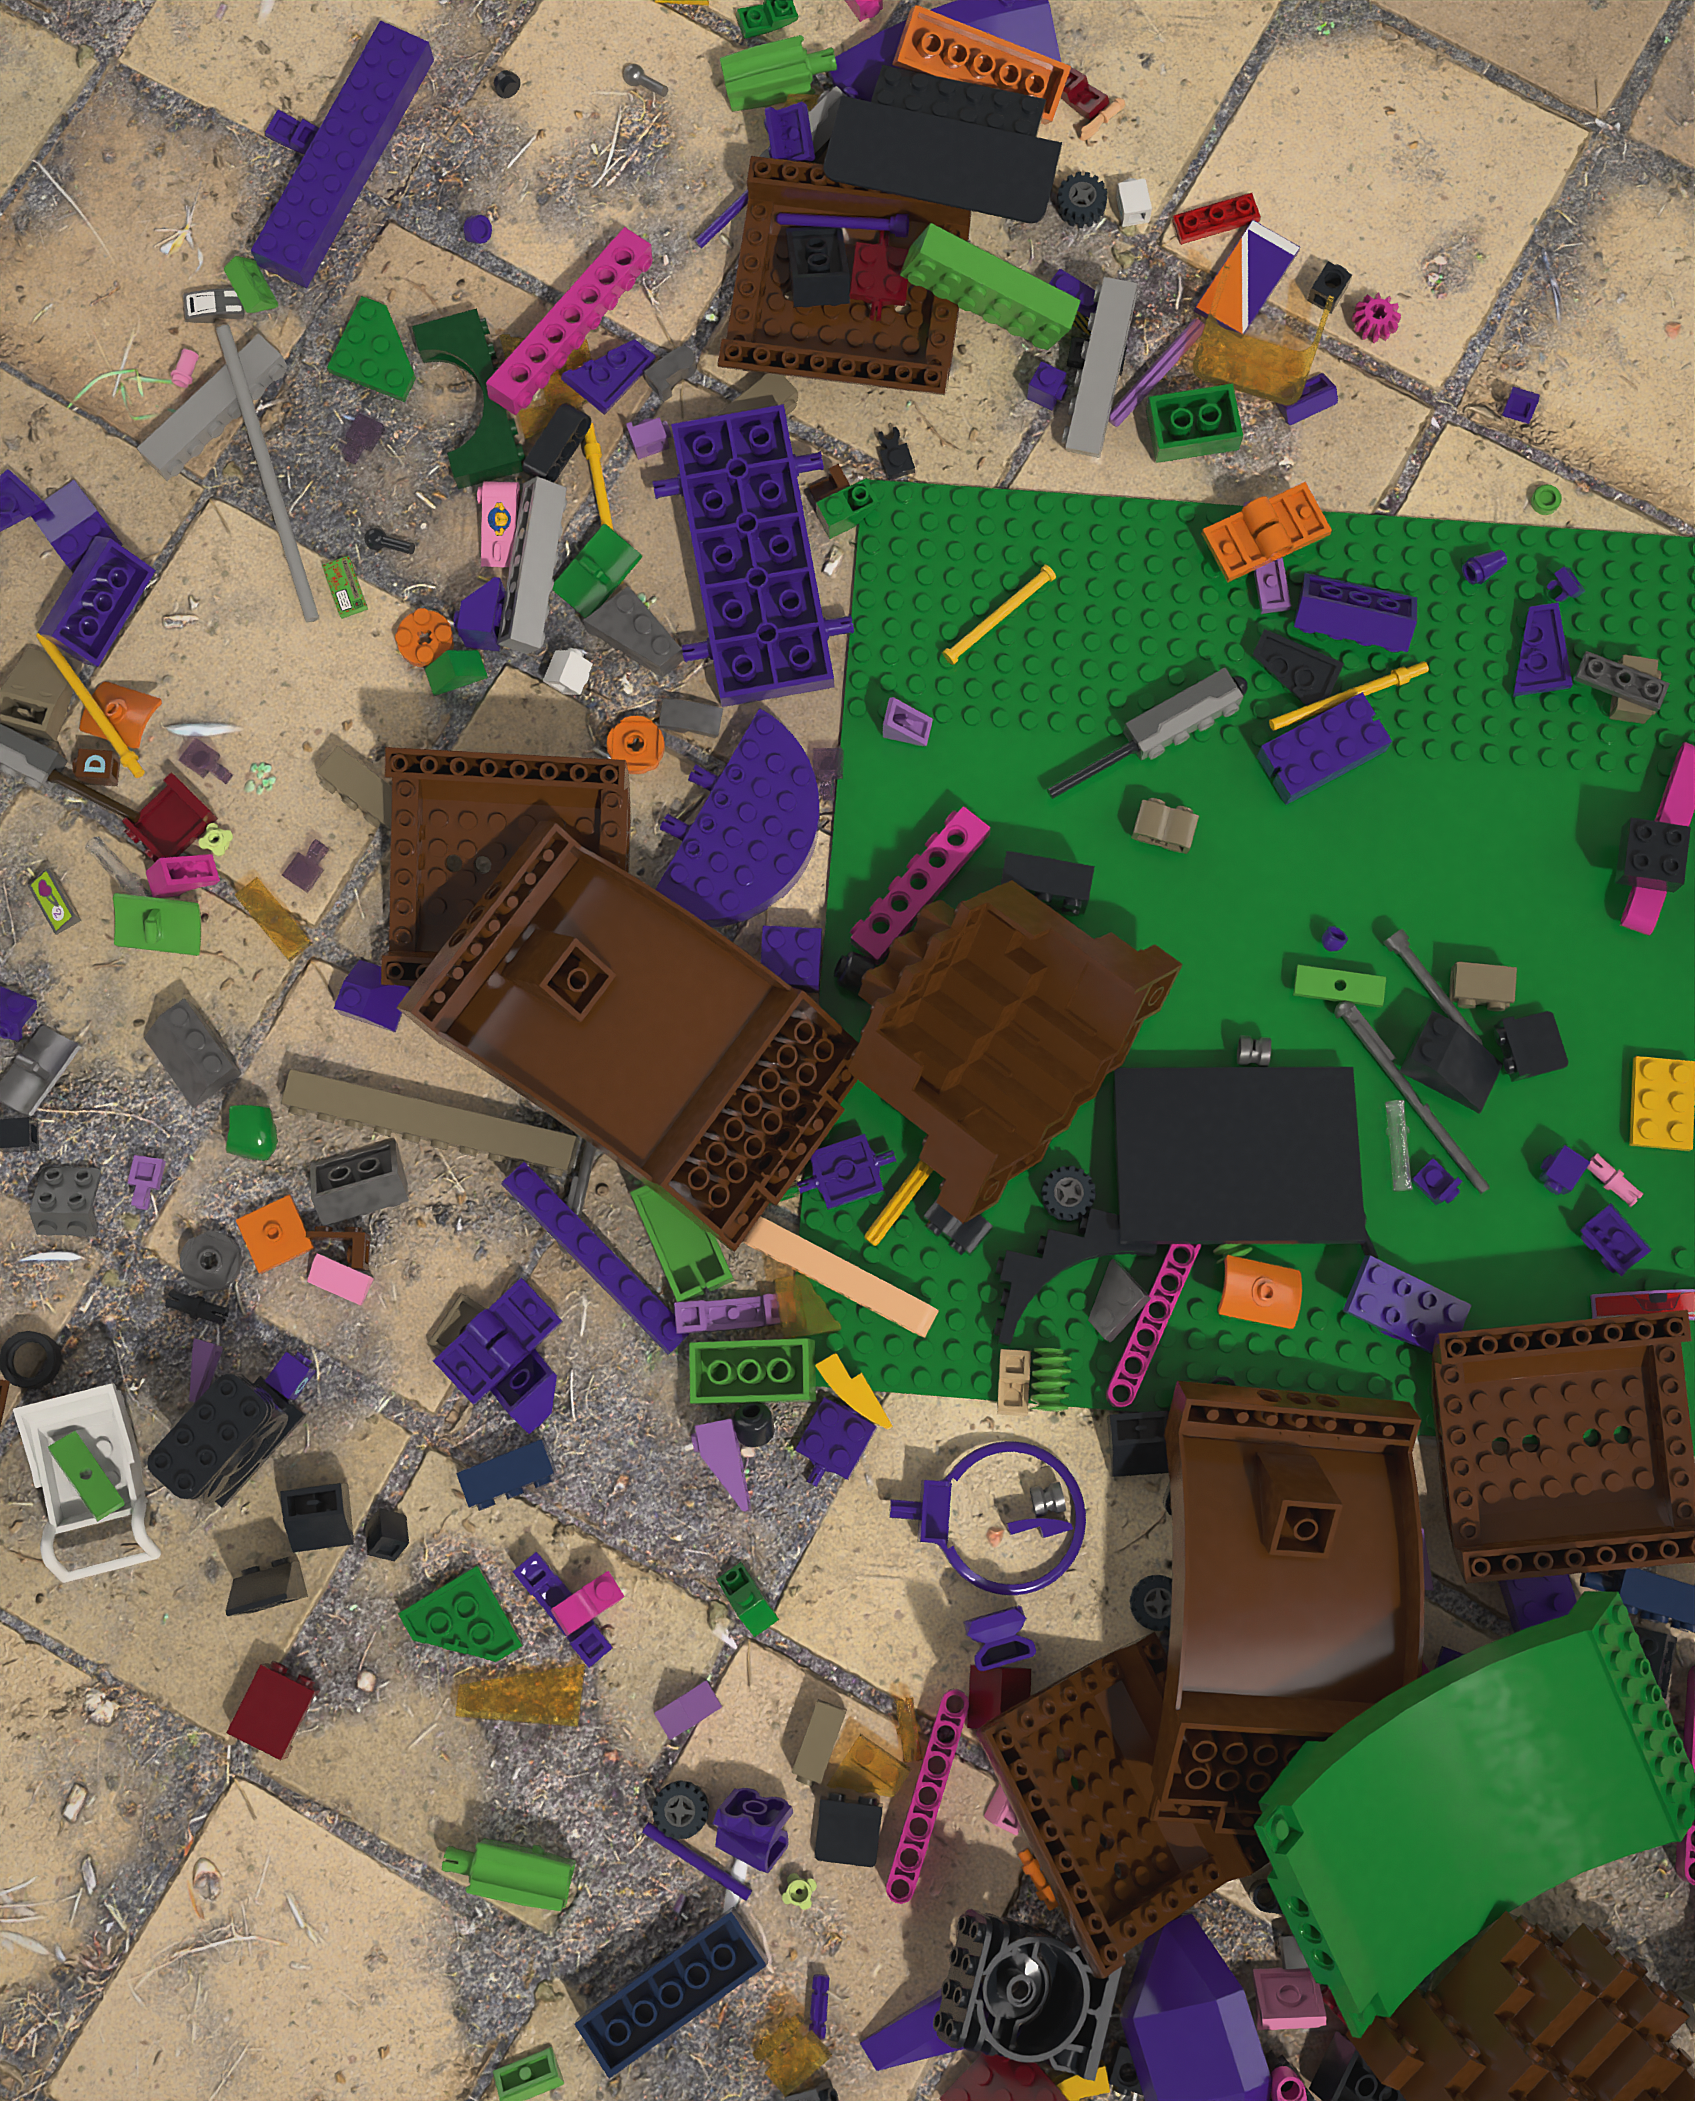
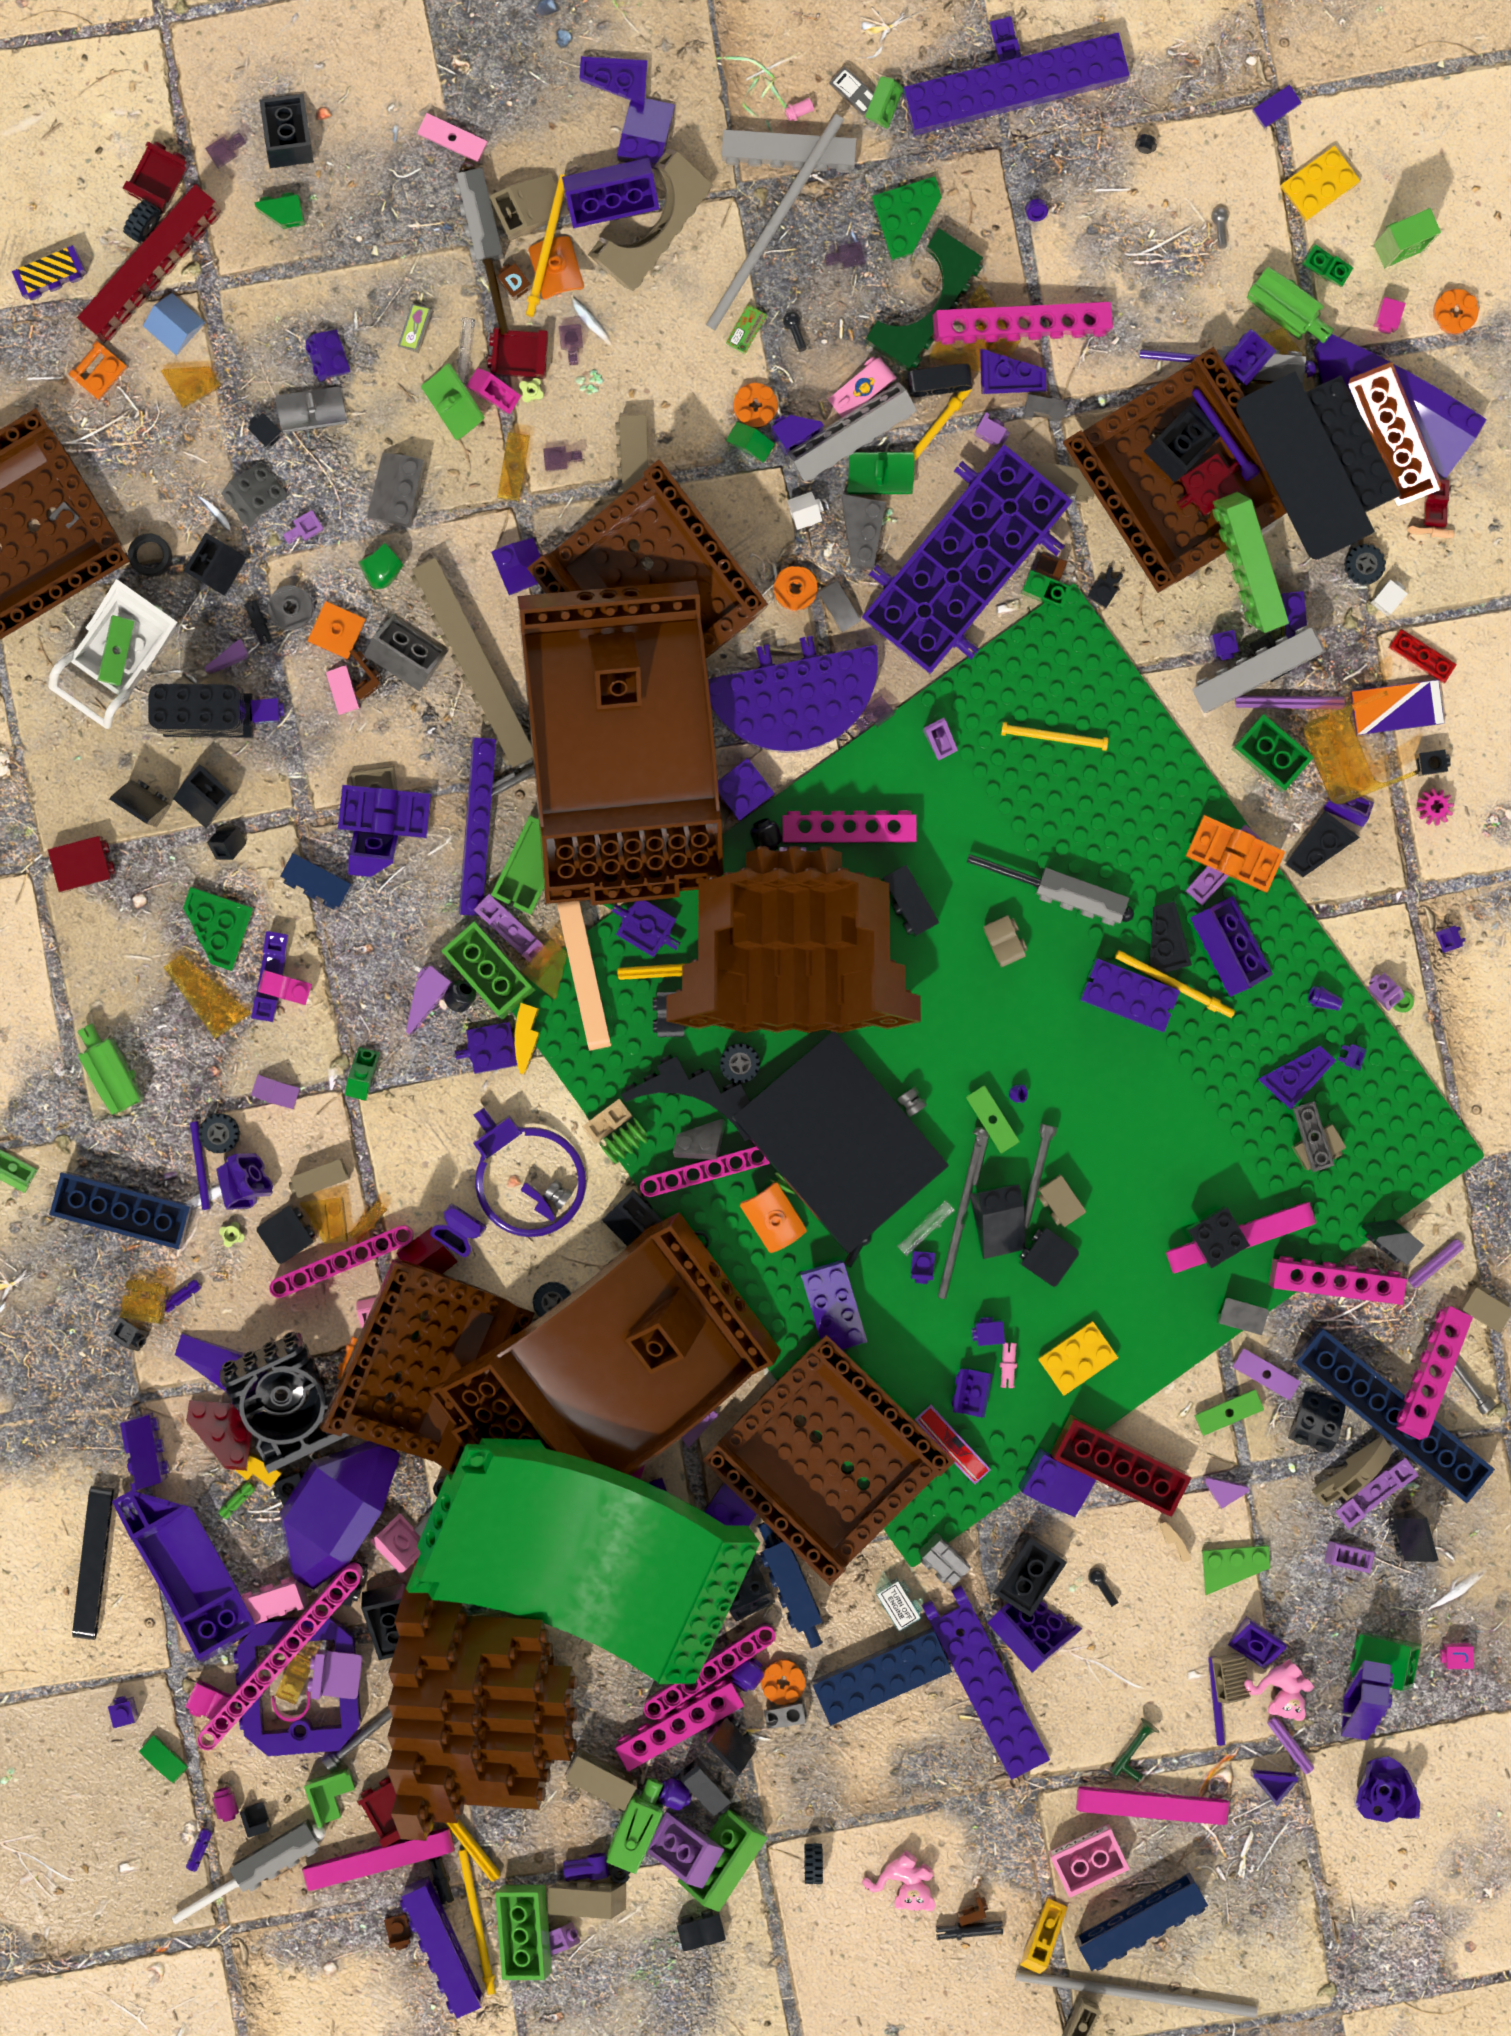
camera: 45 degrees right, 10 degrees up
none -> black slope [183,532,247,596]
none -> dark tan arch [588,148,713,291]
none -> black wing [1284,811,1360,878]
none -> medium lavender brick [1368,973,1405,1011]

